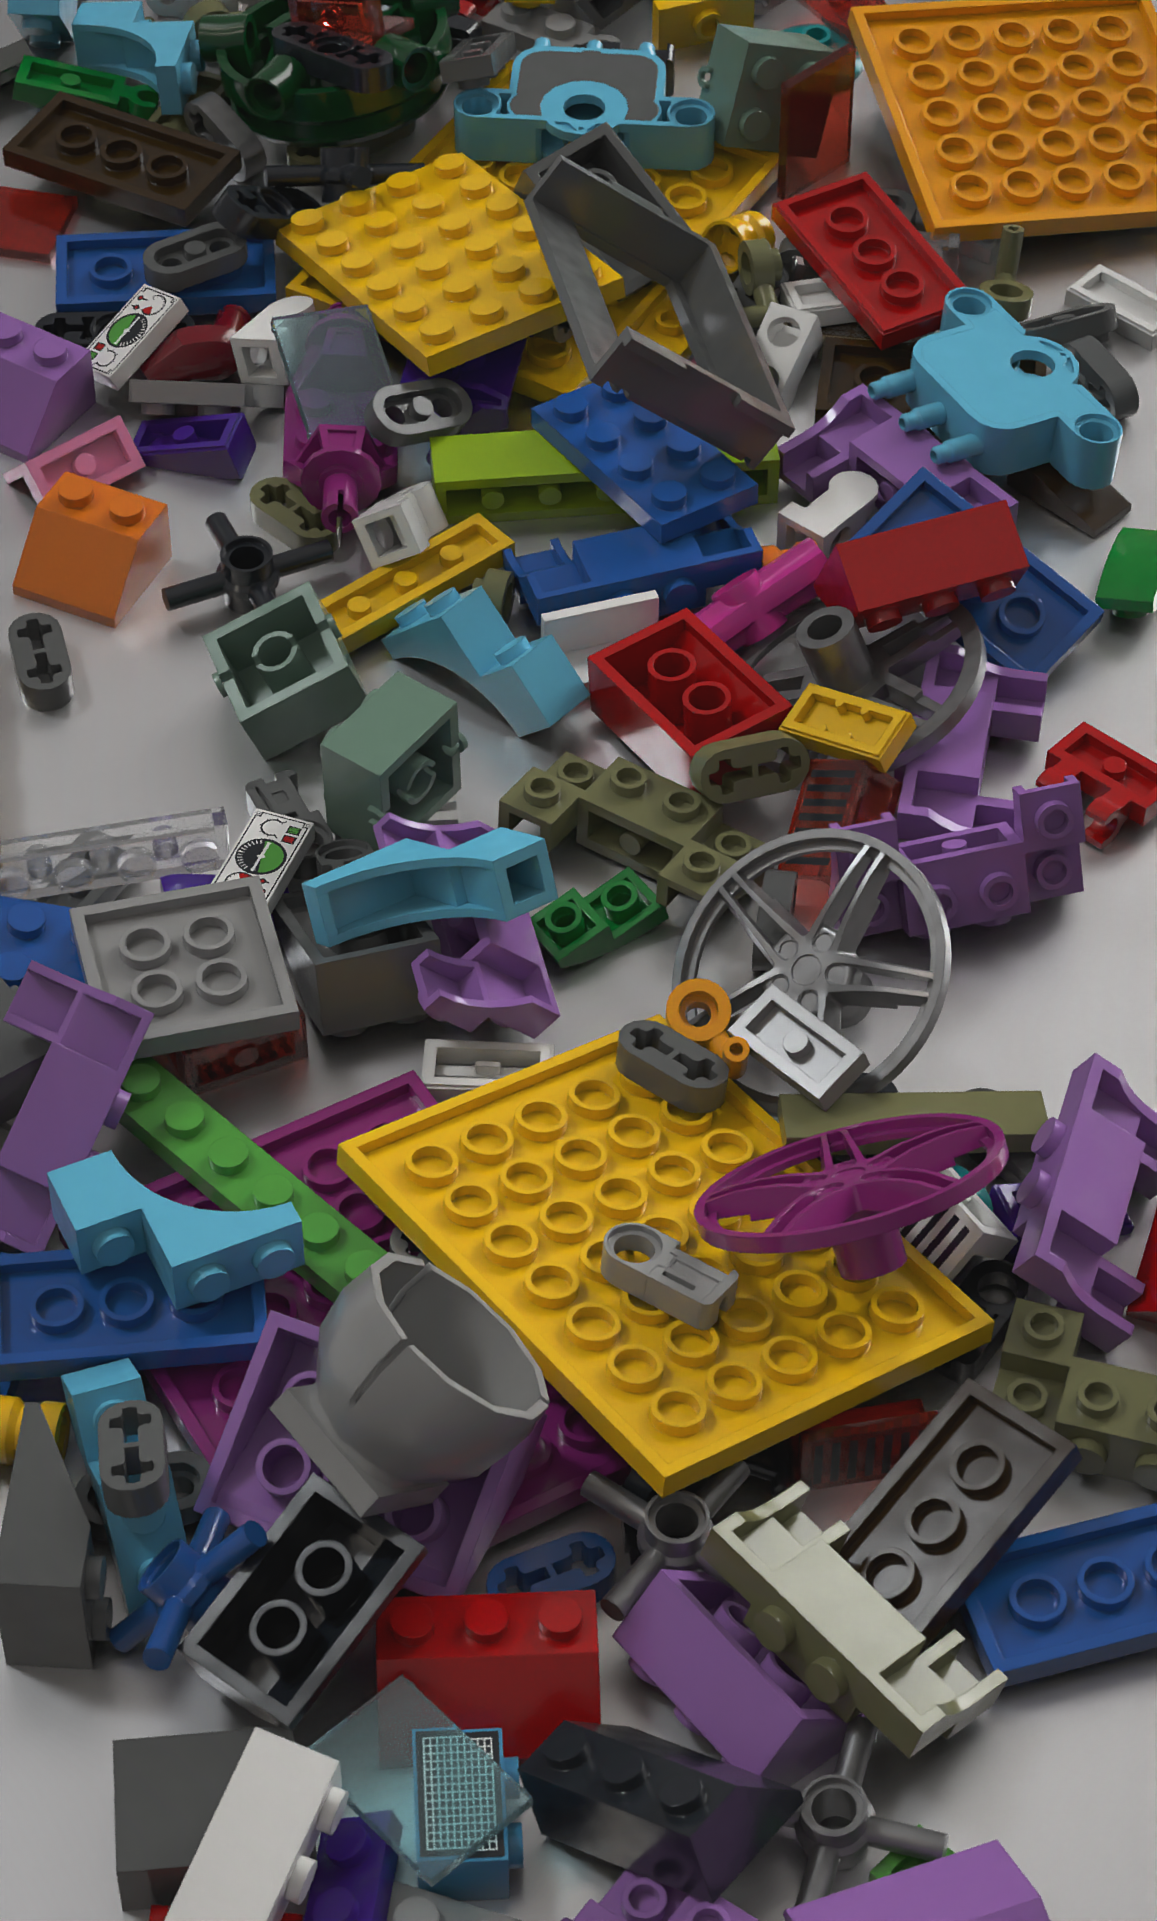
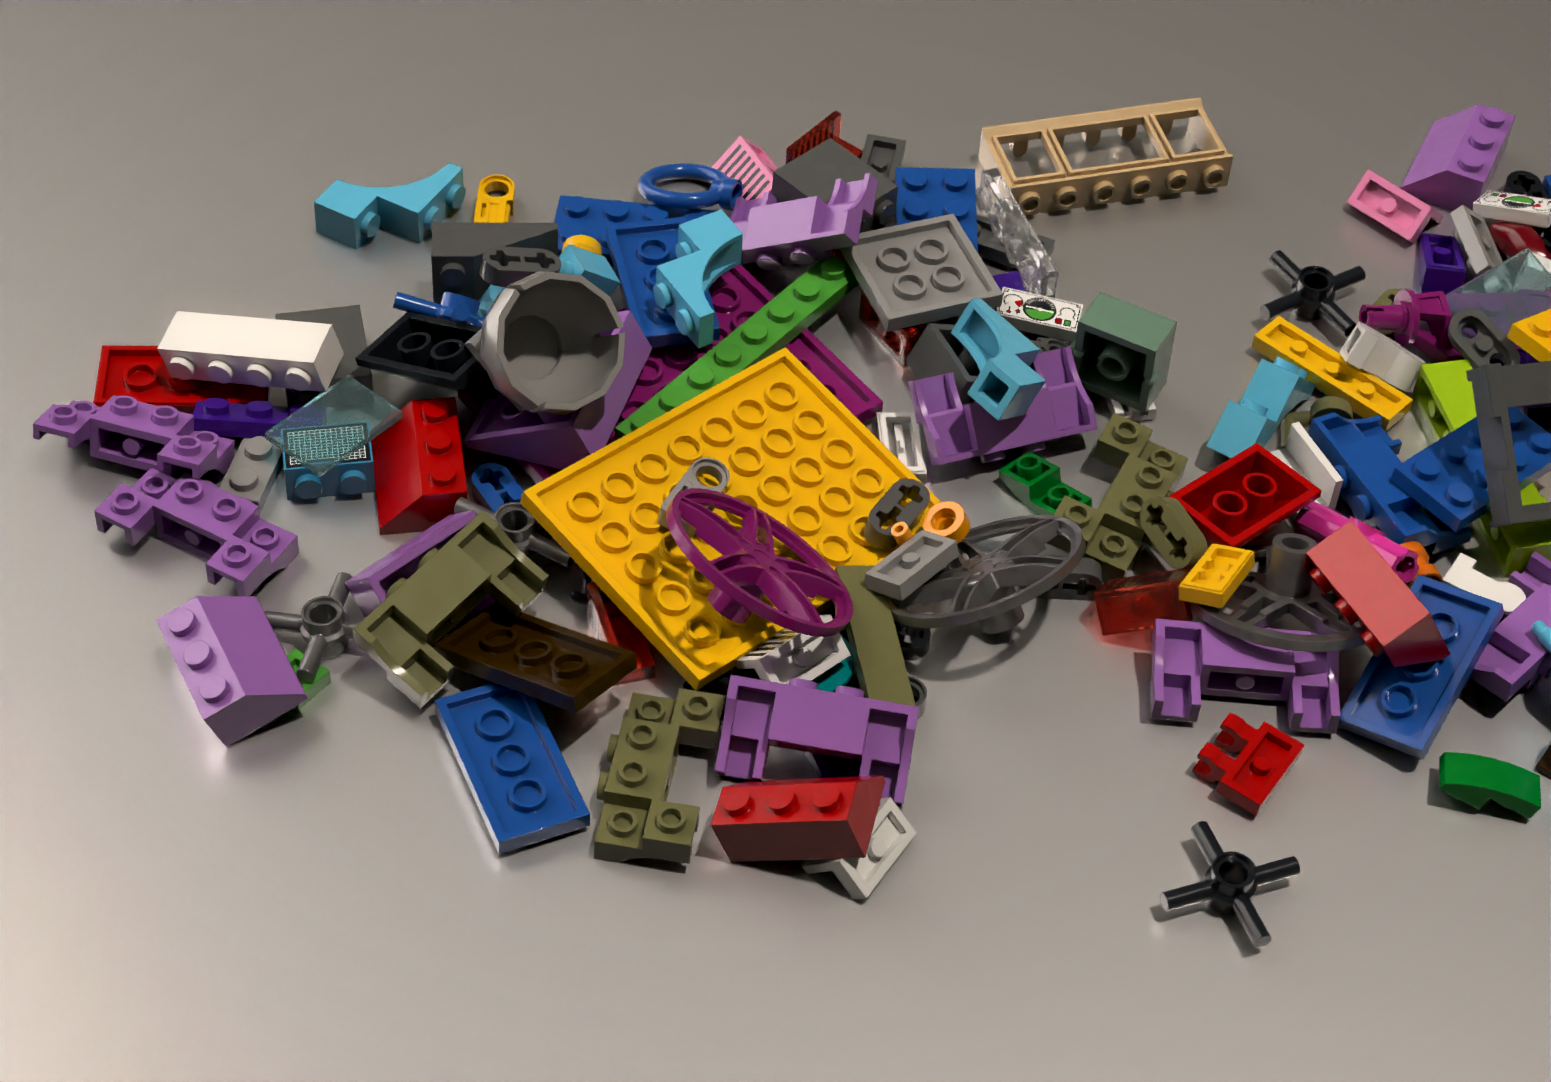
camera: 80 degrees right, 0 degrees up
dark grey beam [8,613,74,711] -> none
orange slope [12,471,172,628] -> none
sand green brick [202,581,367,761] -> none
black slope [517,1720,804,1904] -> none
medium lavender bracket [828,775,1086,939] -> none

